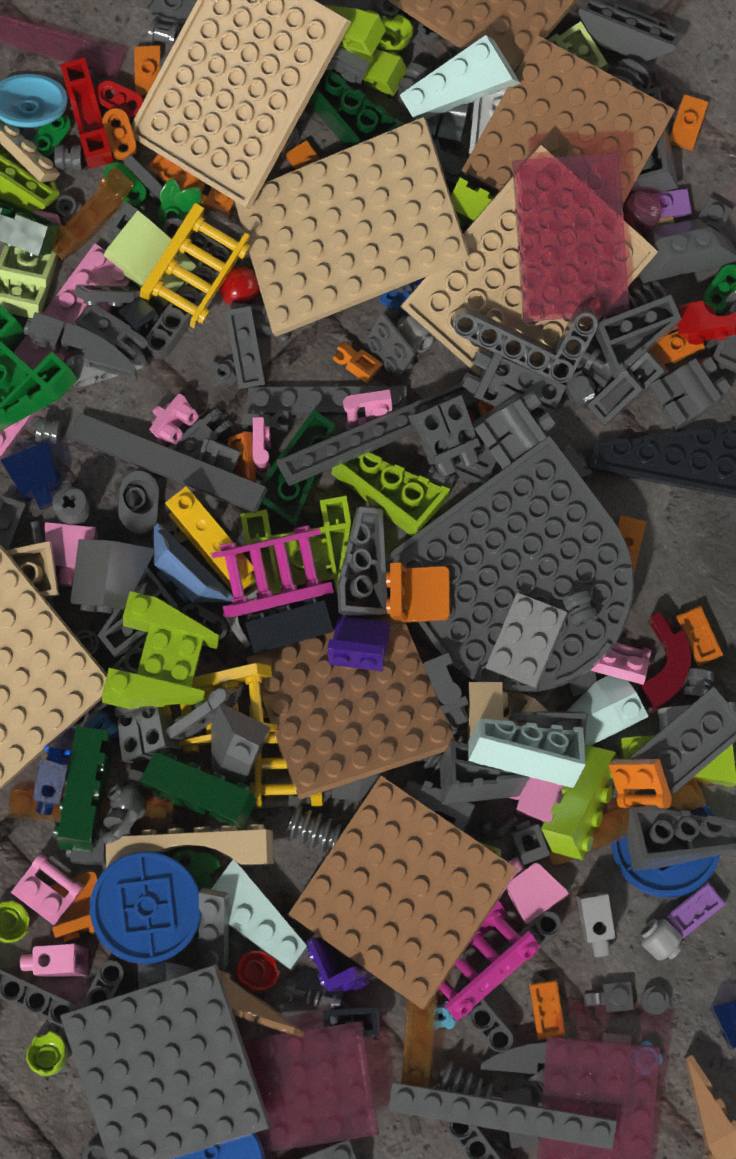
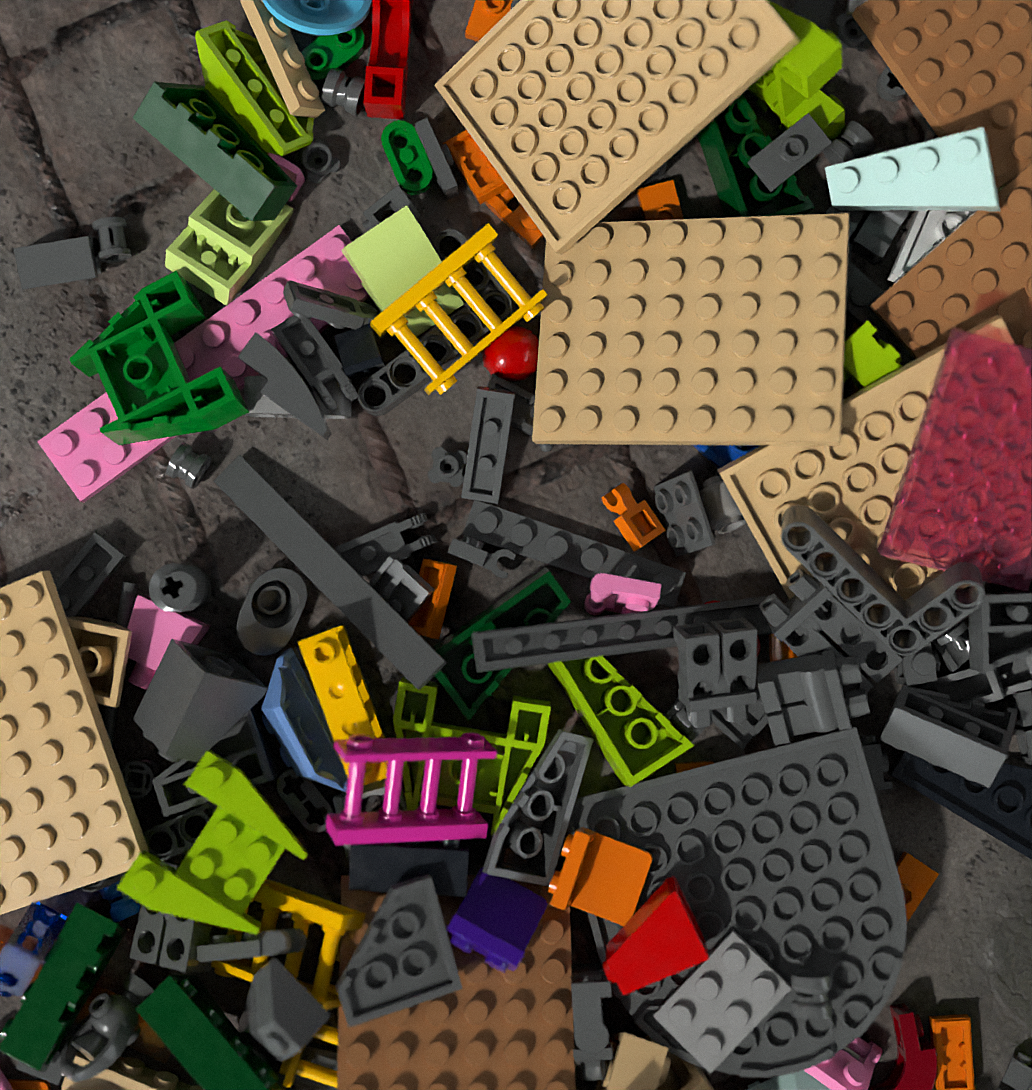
camera: 20 degrees right, 10 degrees up
clear blue torso [1,441,60,510] -> none
dark grey brick [24,312,66,354] -> none
clear orange slope [52,166,134,261] -> none
red plate [96,81,145,118] -> none
orange plate [103,109,137,161] -> none
bright pink hips [149,394,198,446] -> none
green plate [157,178,204,224] -> none
bright pink plate [253,417,271,478] -> none
dark grey plate [326,46,370,84] -> none
lime hair [377,14,414,53] -> none
none -> dark grey plate [336,873,463,1028]
none -> red slope [603,876,709,995]
none -> dark grey plate [748,113,832,192]
none -> dark grey wedge [879,685,1018,788]

